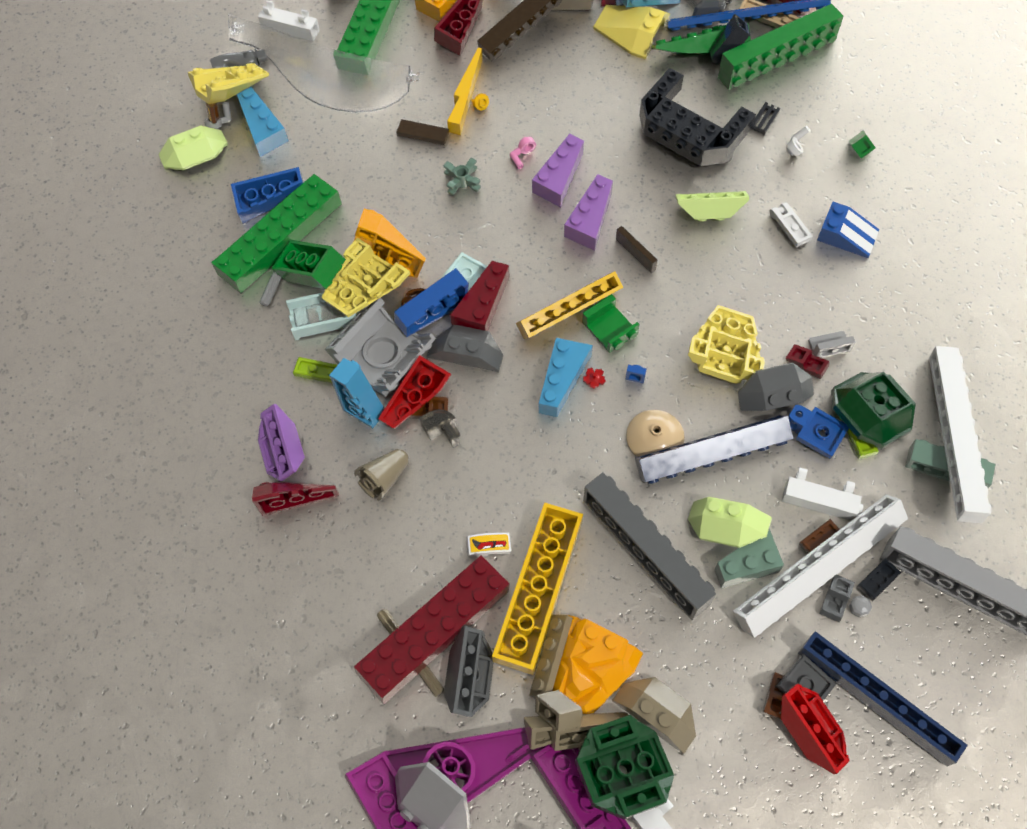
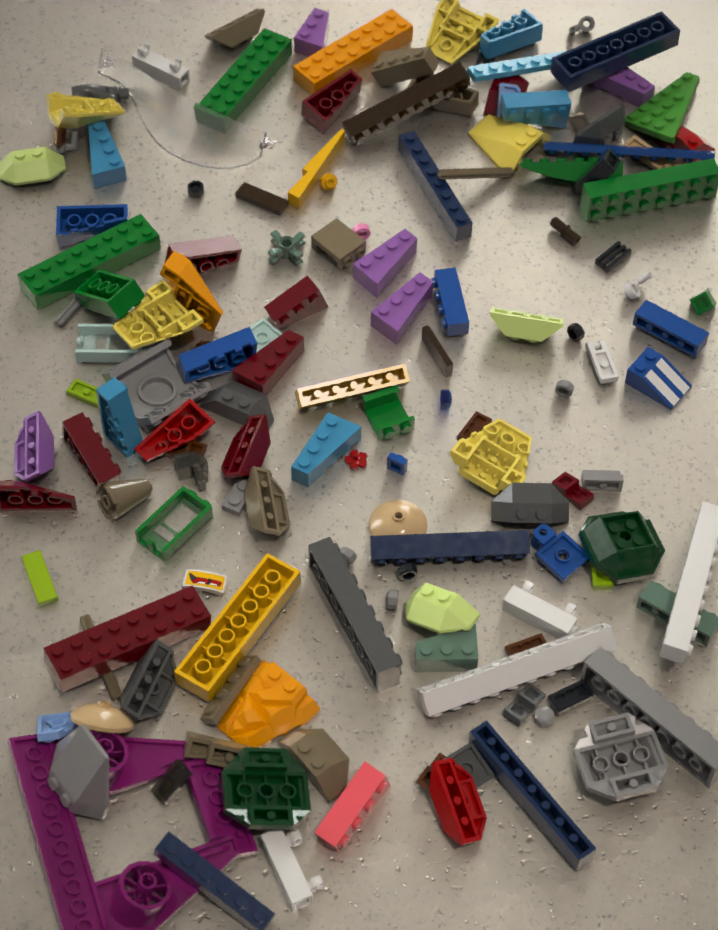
camera: 10 degrees right, 10 degrees down
dark tan brick [535,690,583,733] -> none
black wedge [639,68,756,166] -> none
none -> lime tile [21,550,59,607]
none -> light blue plate [37,711,79,743]
none -> dark red wedge [62,412,121,487]
none -> tan dish [70,700,134,733]
none -> door [135,486,213,563]
none -> clear smoke tile [151,759,193,806]
none -> wedge [164,235,242,284]
none -> black tile [188,181,204,197]
none -> dark red wedge [221,414,271,478]
none -> light grey plate [222,477,248,516]
none -> dark tan wedge [244,466,291,536]
none -> dark red wedge [264,275,329,330]
none -> dark tan panel [311,218,366,270]
none -> coral wedge [314,761,391,852]
none -> light grey tile [340,547,357,566]
none -> light grey tile [385,589,399,610]
none -> dark blue brick [398,131,473,242]
none -> black tile [398,563,418,581]
none -> blue brick [431,268,469,336]
none -> dark tan axle [437,167,514,180]
none -> clear blue tile [440,389,452,408]
none -> reddish brown plate [457,411,492,441]
none -> dark brown axle [550,217,581,245]
none -> light grey tile [555,380,574,397]
none -> black tile [567,323,585,341]
none -> light grey piece [573,713,669,801]
none -> blue brick [633,300,709,358]

